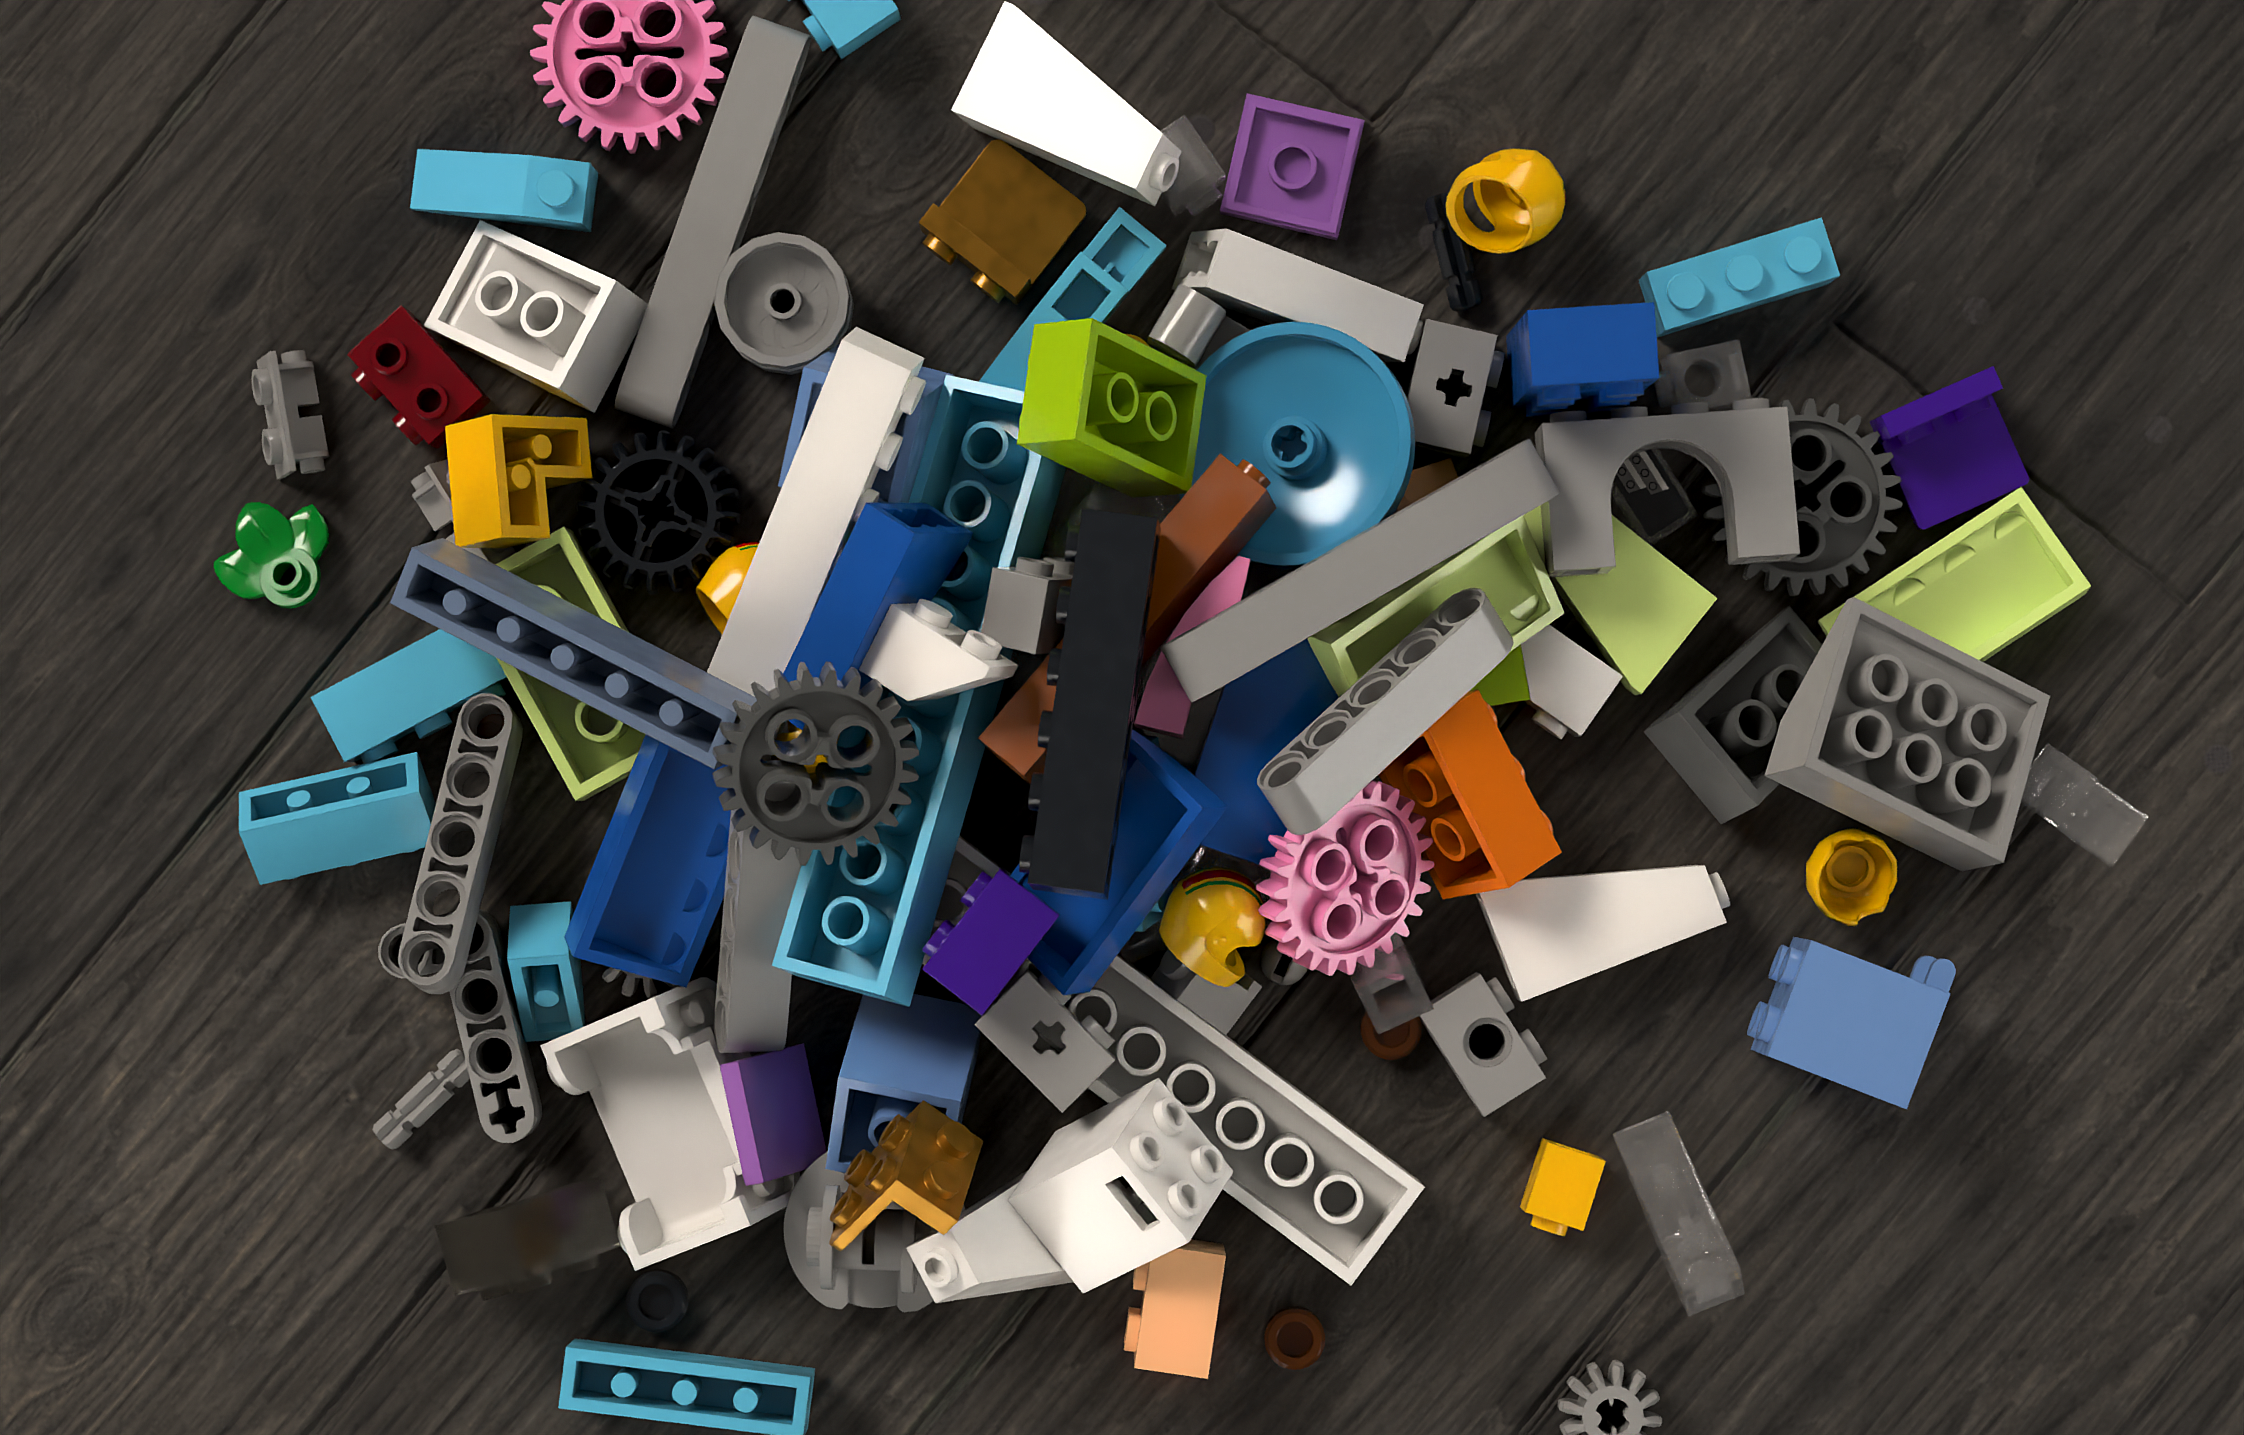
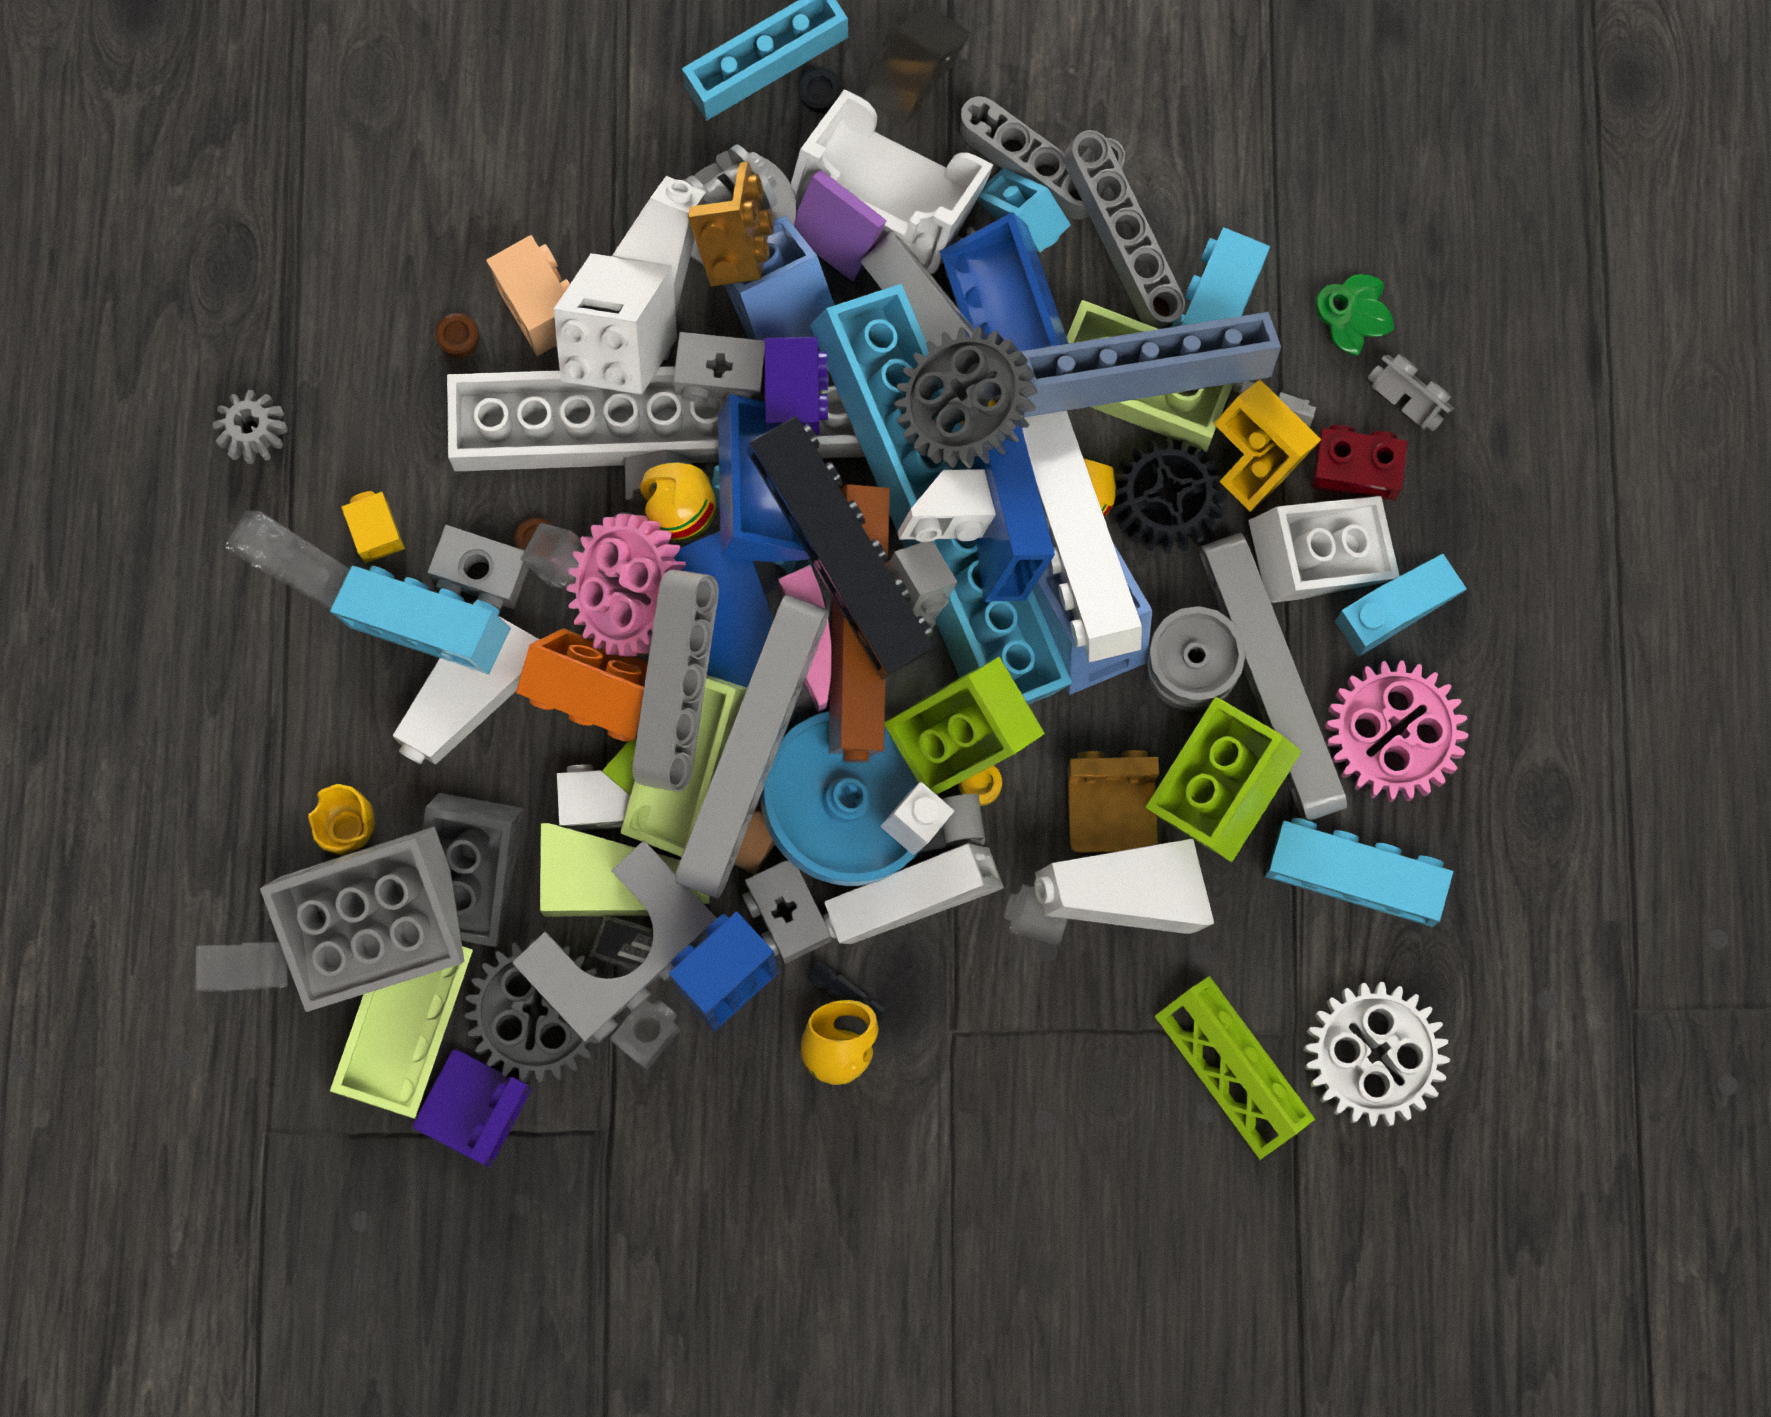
camera: 140 degrees right, 10 degrees down
medium azure brick [239,752,436,885] -> none
light grey axle [372,1049,470,1150] -> none
medium azure slope [979,207,1167,391] -> none
medium lavender tile [1220,93,1365,240] -> none
medium azure brick [1639,217,1840,337] -> none
medium blue container [1747,937,1956,1109] -> none
none -> medium azure brick [330,565,511,675]
none -> white brick [880,782,954,855]
none -> lime brick [1145,696,1302,862]

